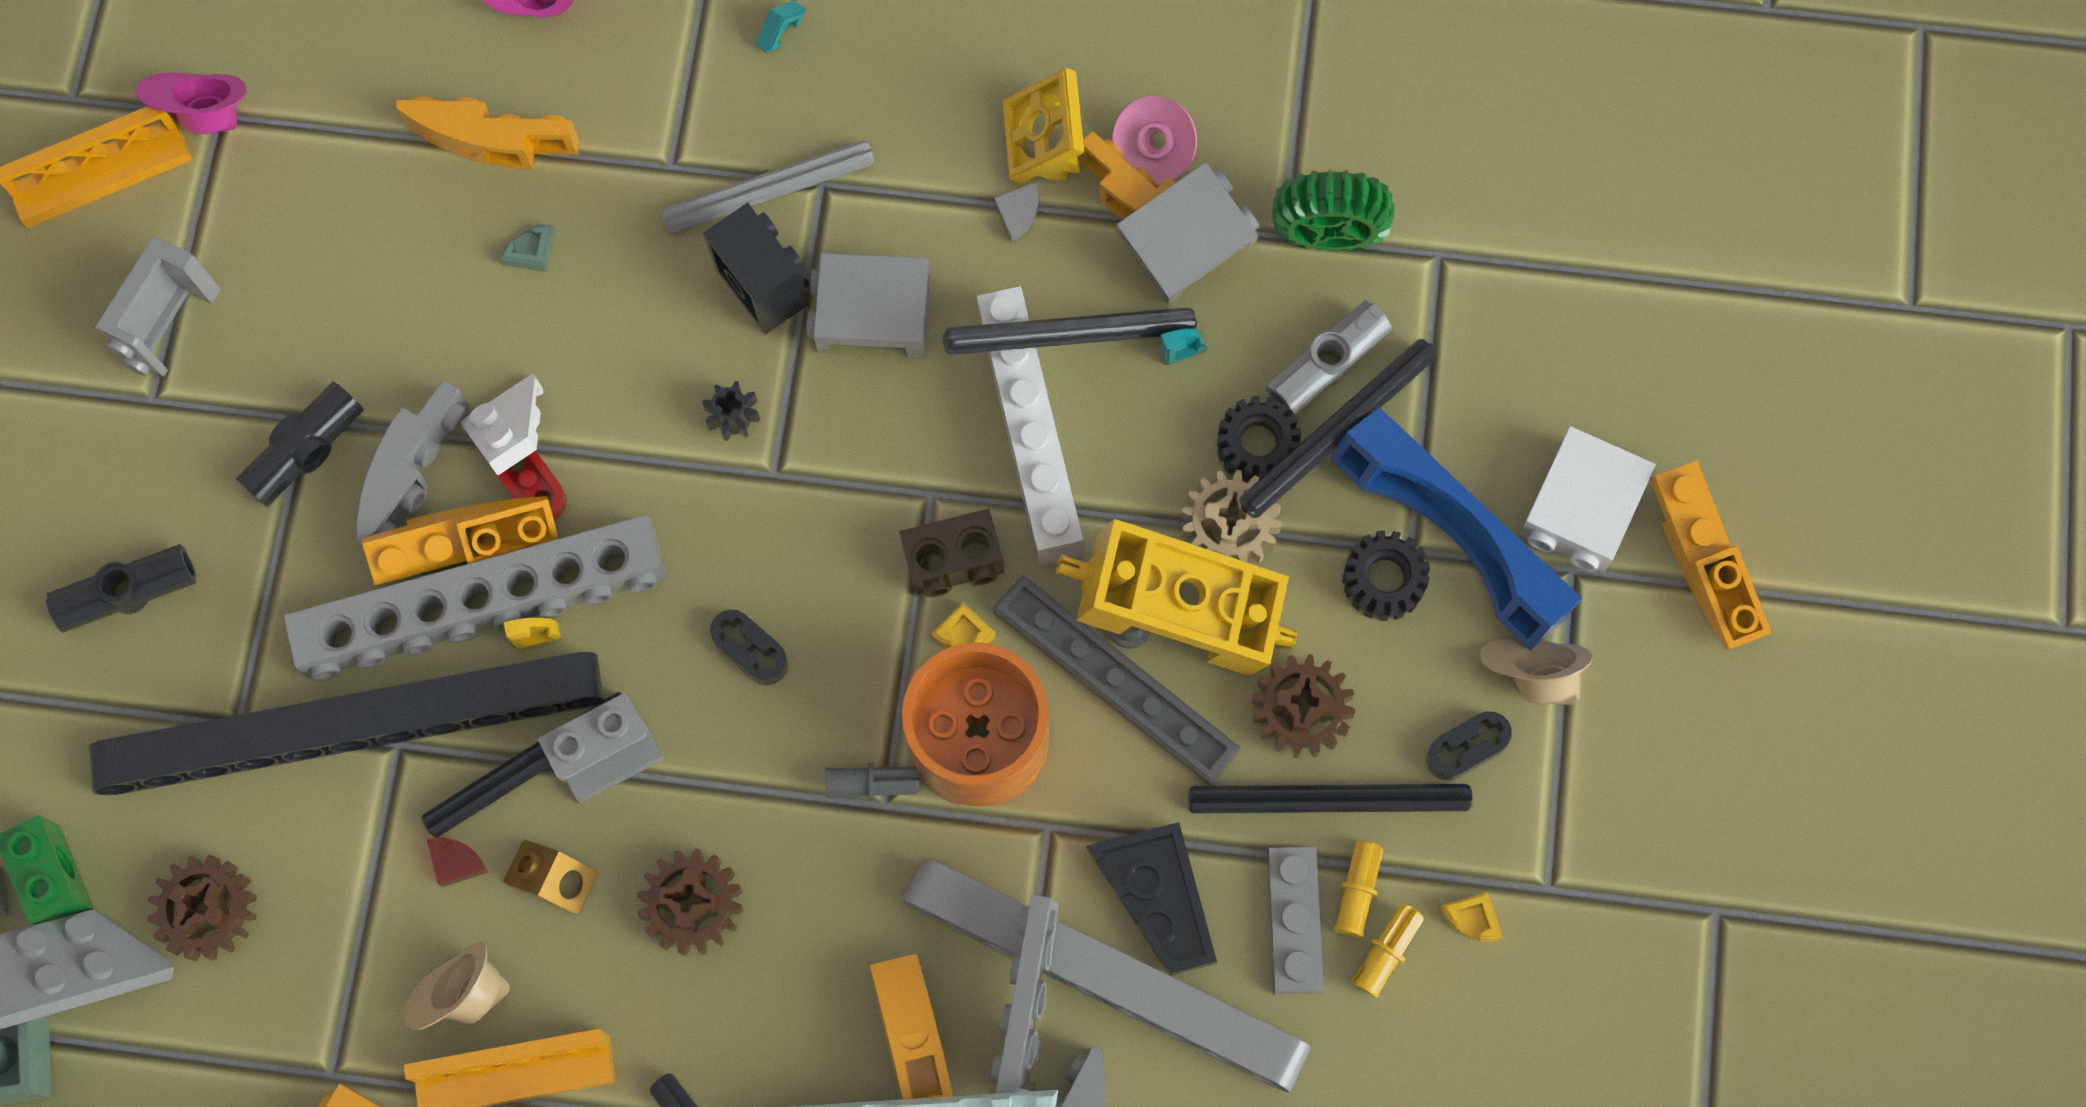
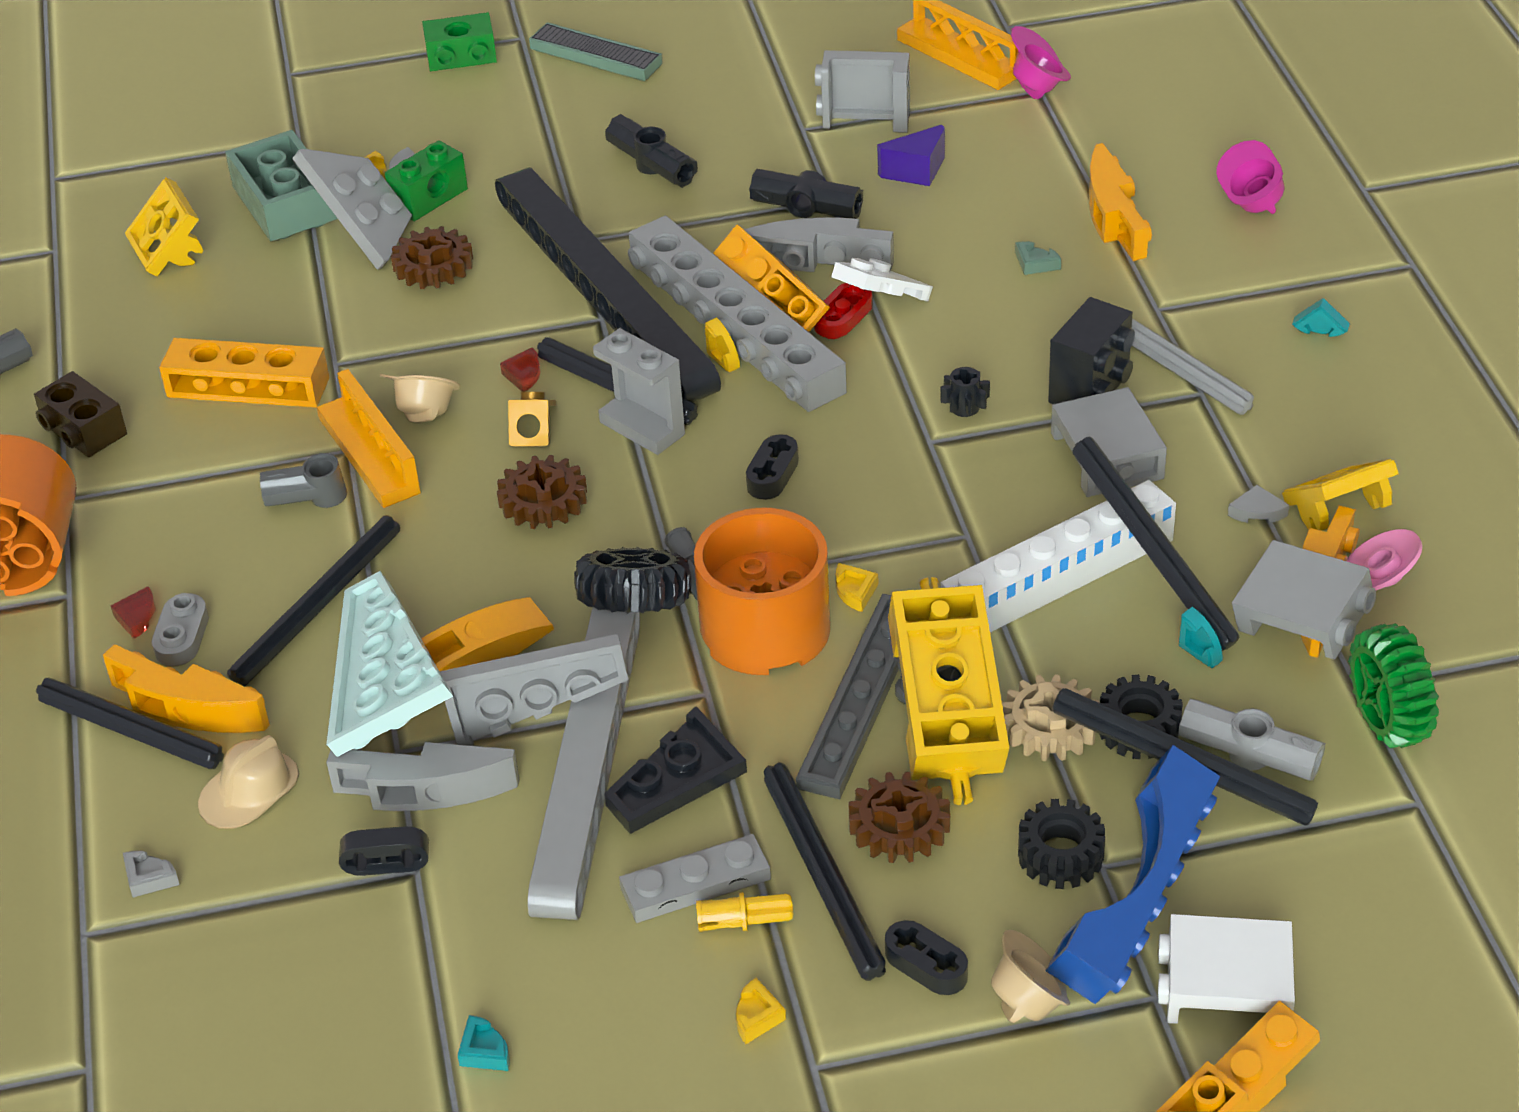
camera: 70 degrees right, 30 degrees down
dark brown brick [899,508,1005,597] -> none
yellow axle [1350,903,1423,999] -> none
none -> black gear [574,547,691,614]
none -> dark purple slope [877,124,945,186]

